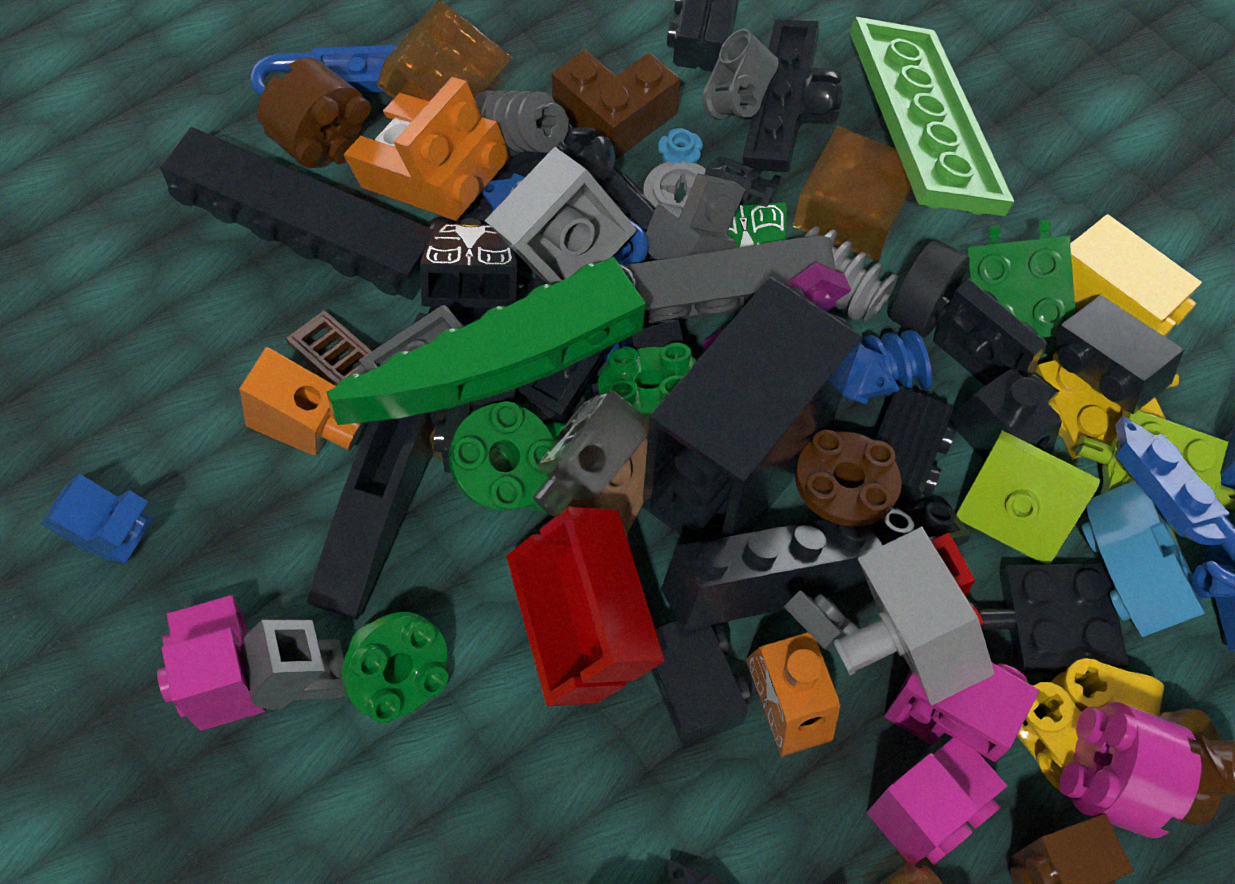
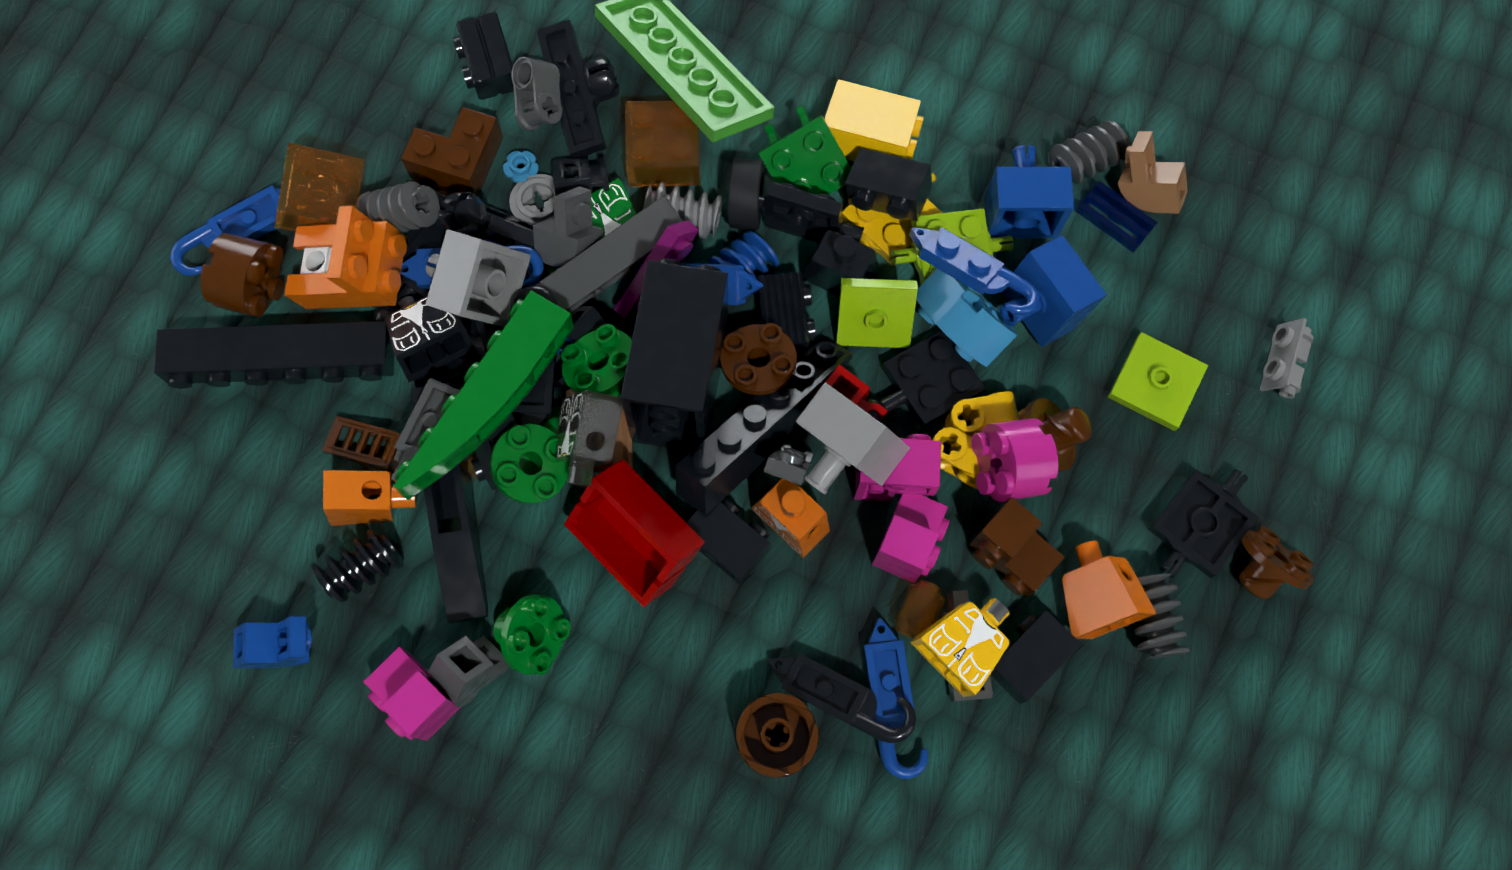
camera: 30 degrees left, 10 degrees up
none -> black piece [311,523,403,602]

